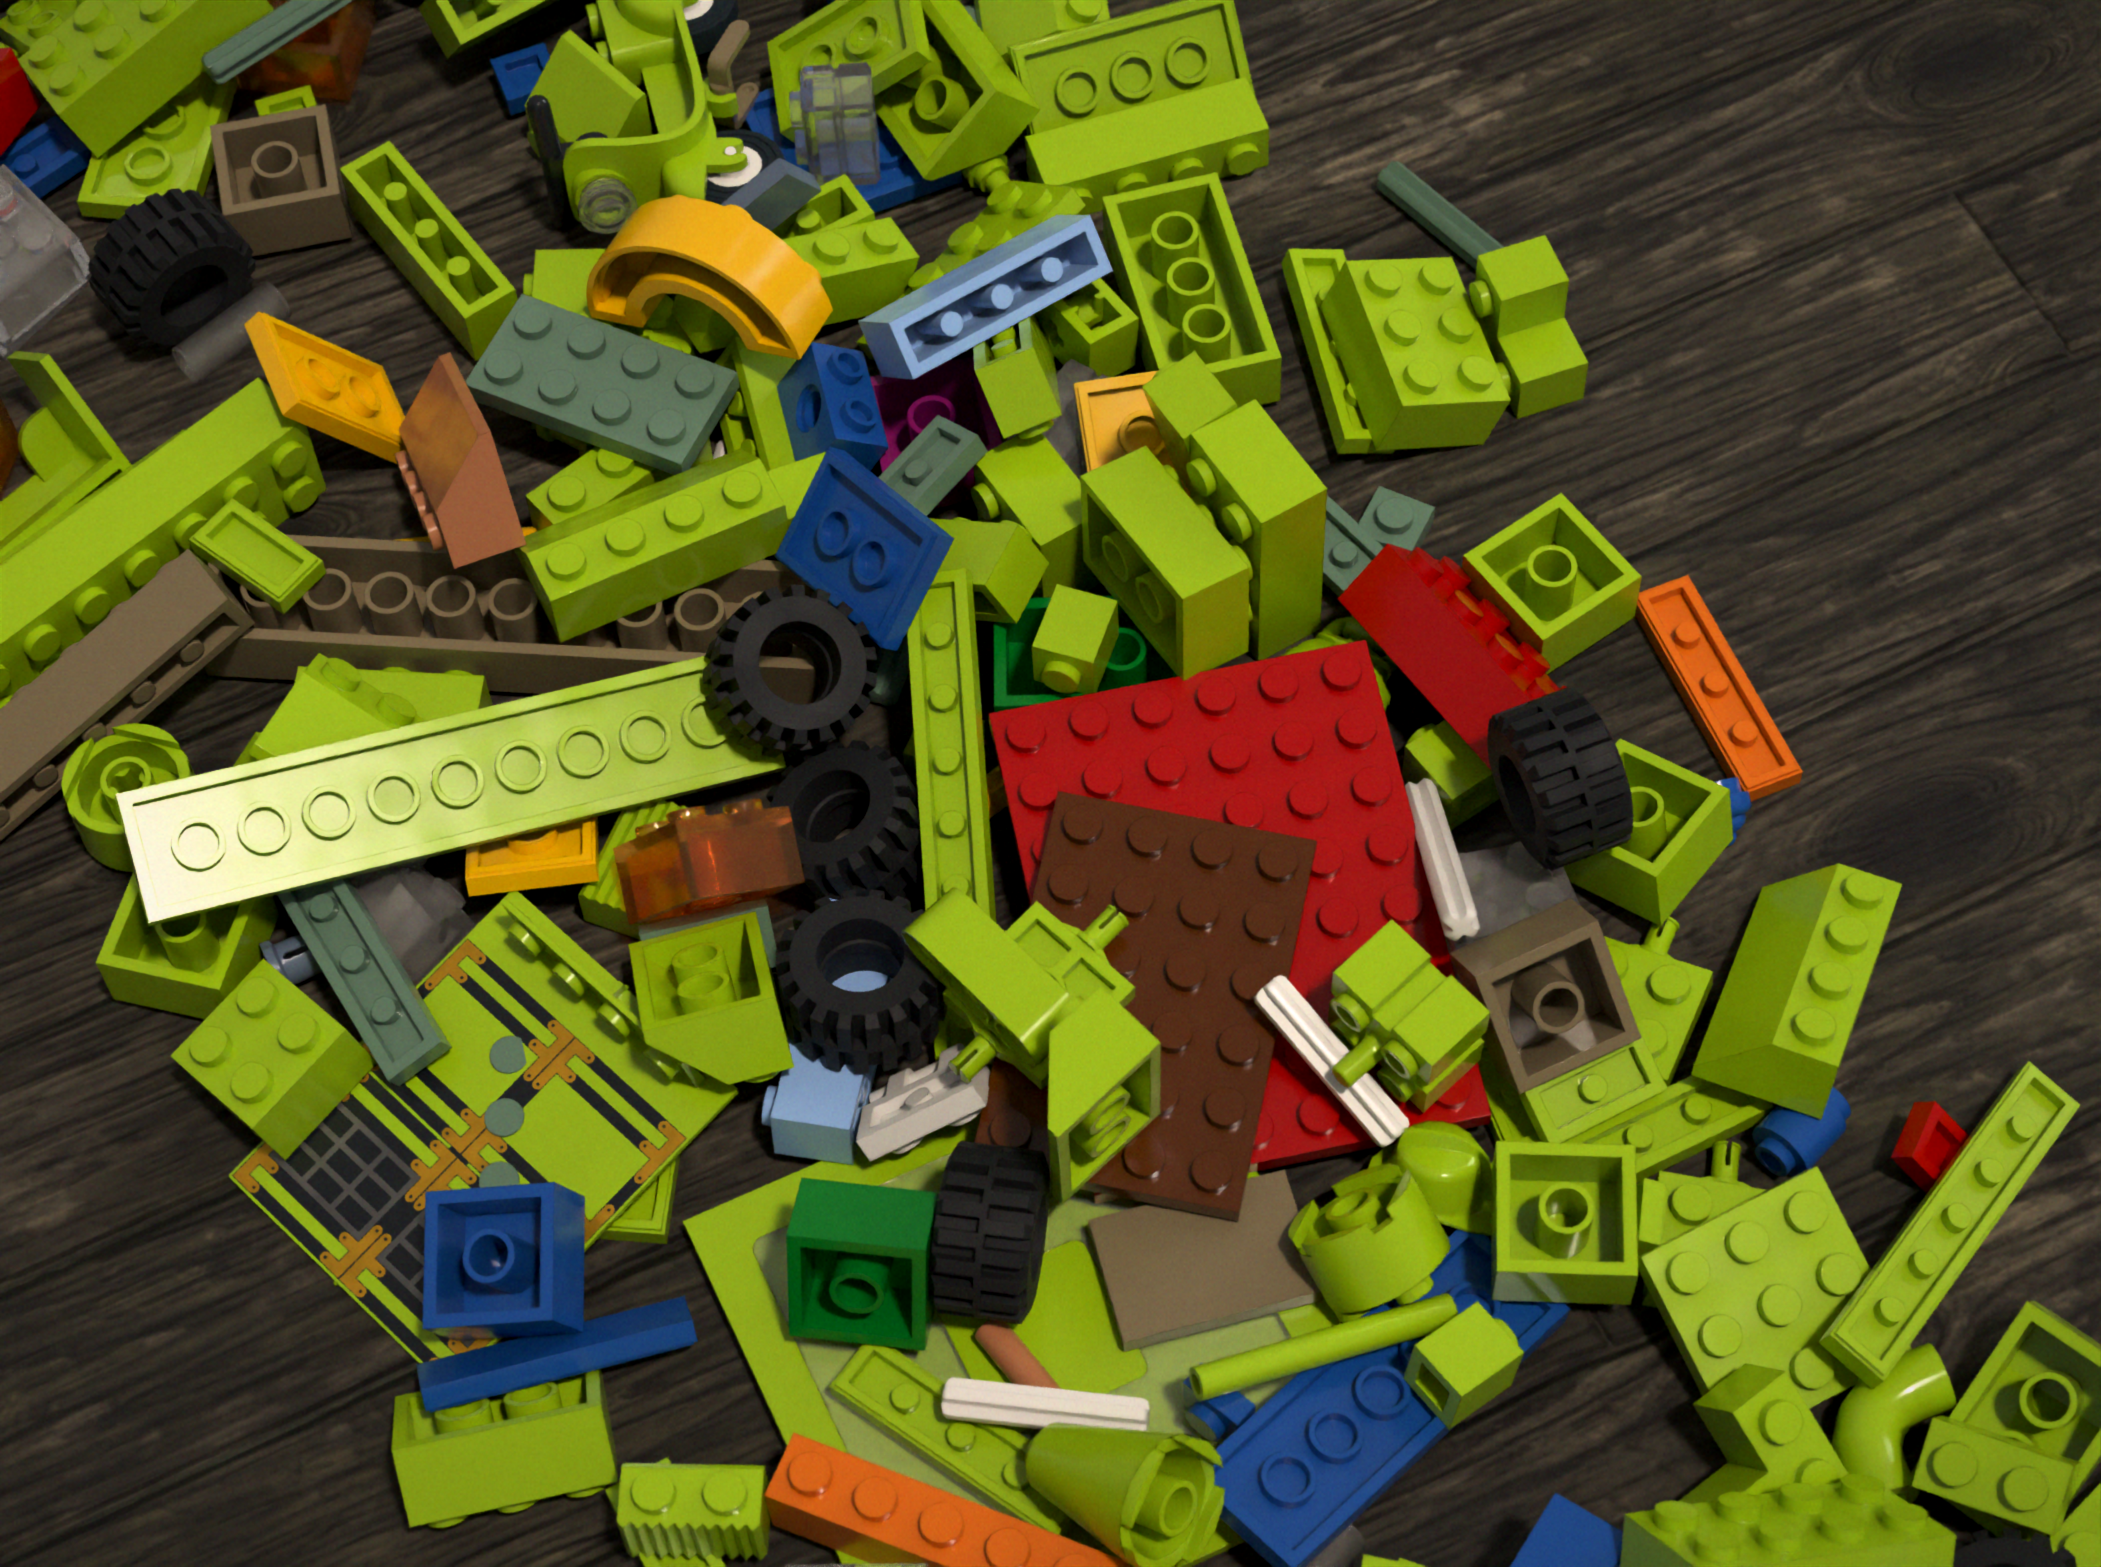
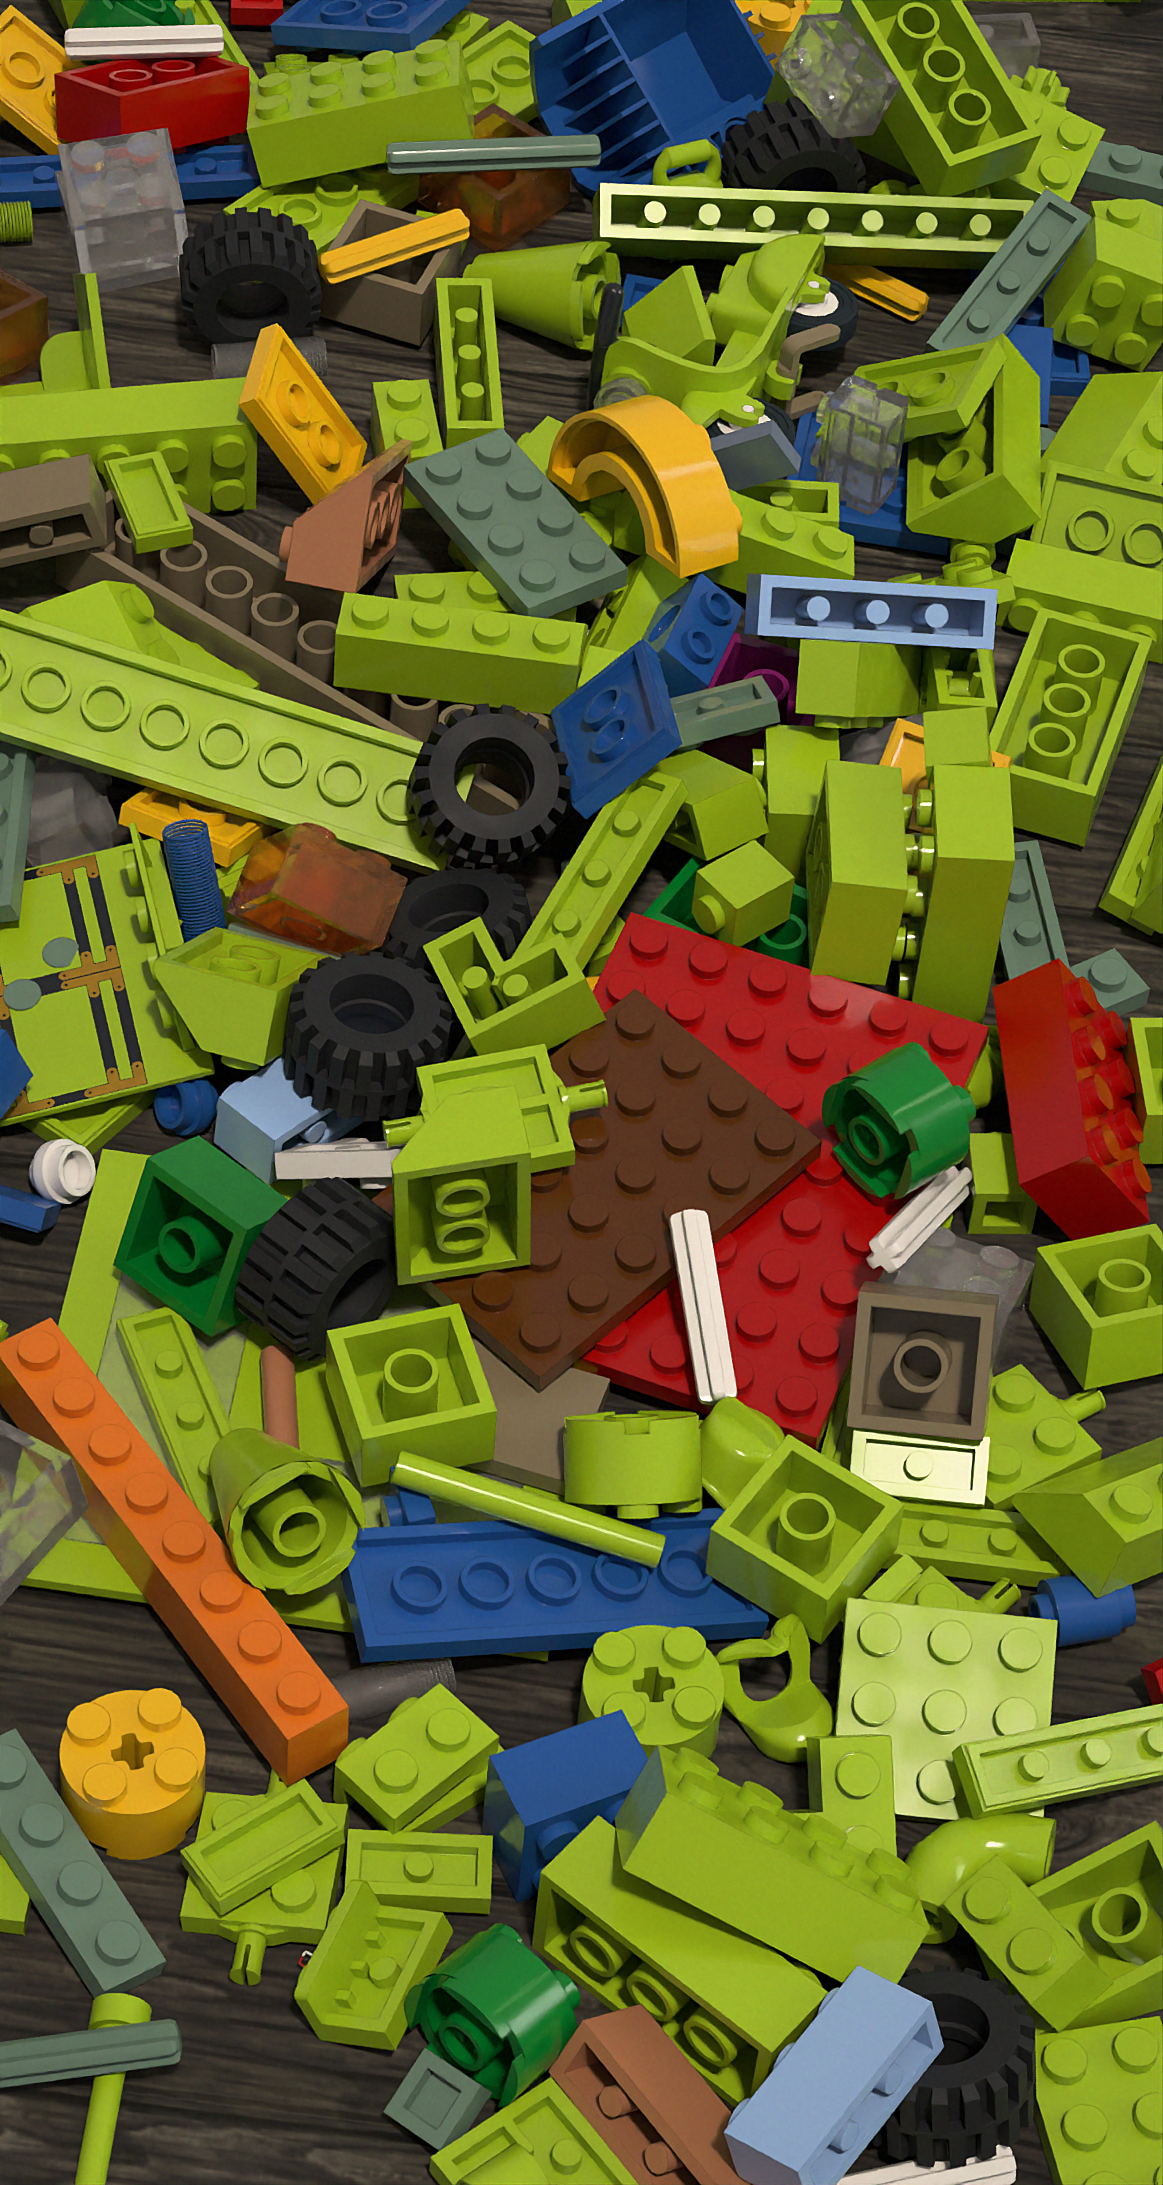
camera: 25 degrees right, 10 degrees down
lime beam [901,887,1073,1068] -> none
white axle [941,1377,1150,1430] -> none
lime brick [1328,919,1491,1113] -> none
lime brick [1403,1301,1524,1430] -> none
black tyre [1487,687,1633,871] -> none
none -> white plate [28,1139,96,1204]
none -> blue plate [154,1077,220,1135]
none -> blue piece [162,819,227,943]
none -> yellow axle [318,208,470,285]
none -> lime brick [326,1303,497,1488]
none -> lime brick [370,379,443,509]
none -> lime brick [423,916,607,1056]
none -> lime cone [462,240,621,353]
none -> lime brick [577,1625,725,1759]
none -> lime piece [715,1613,835,1764]
none -> green brick [821,1041,976,1200]

